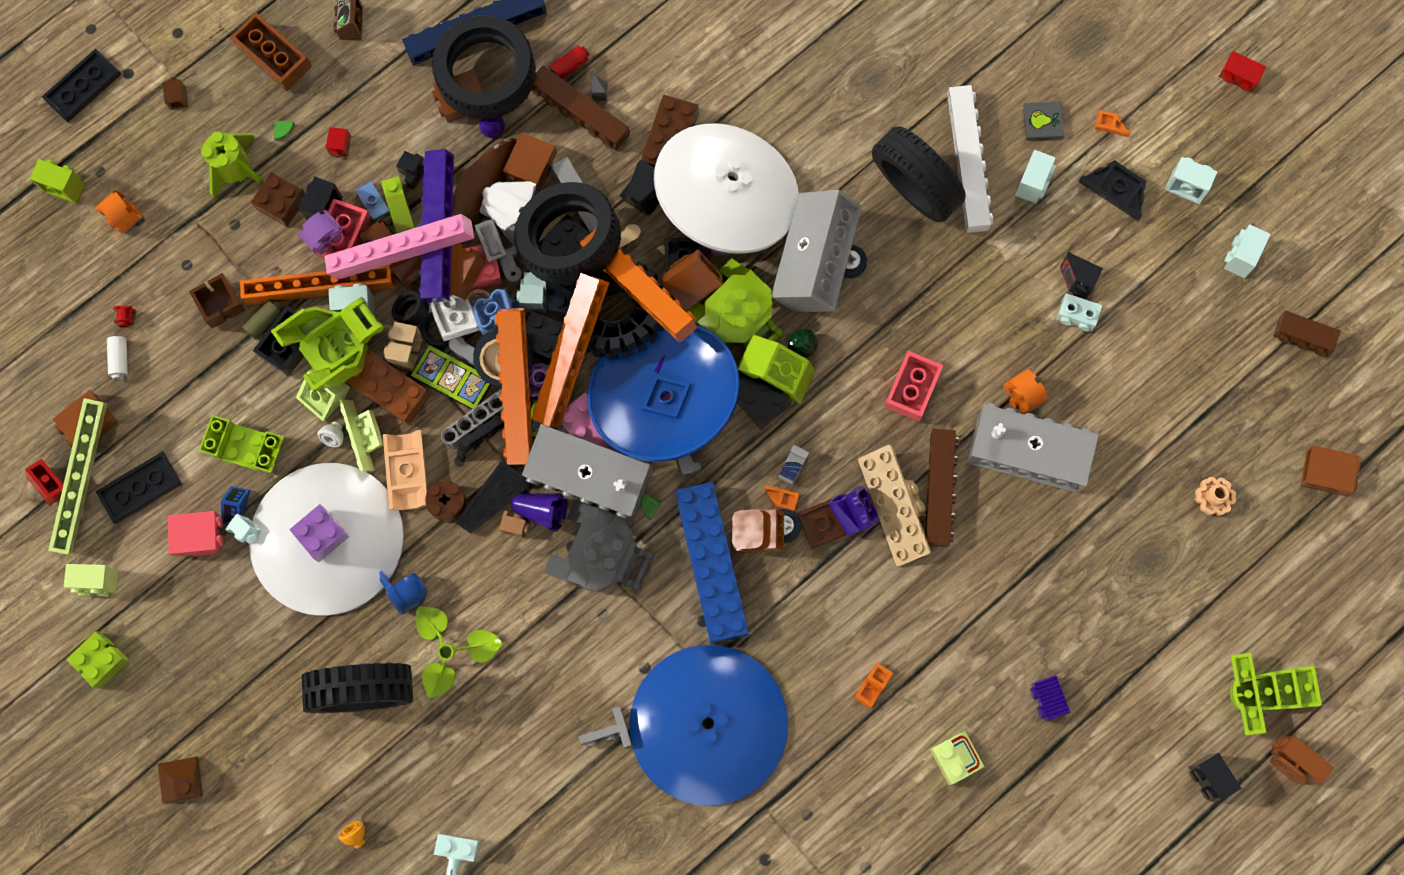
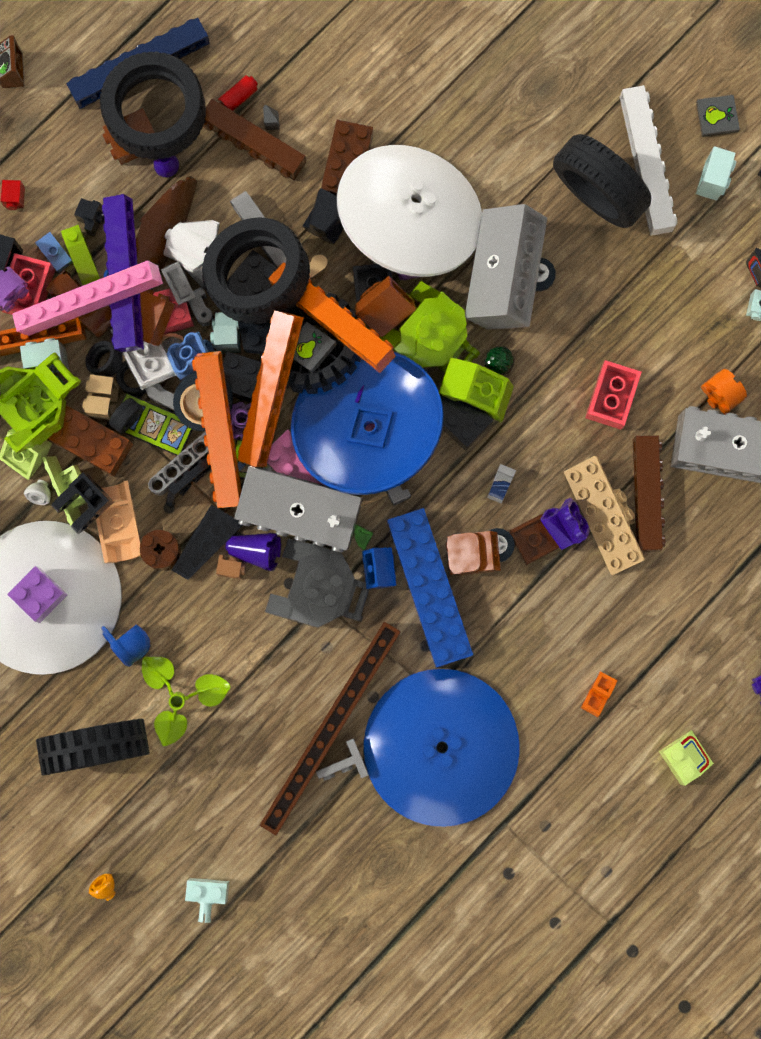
camera: 10 degrees left, 5 degrees up
dark orange brick [503,132,557,191] -> none
orange tile [764,485,800,513] -> none
none -> black brick [51,472,114,534]
none -> black tyre [109,398,143,434]
none -> reddish brown brick [259,622,401,836]
none -> dark grey tile [293,322,337,374]
none -> blue brick [362,547,396,589]

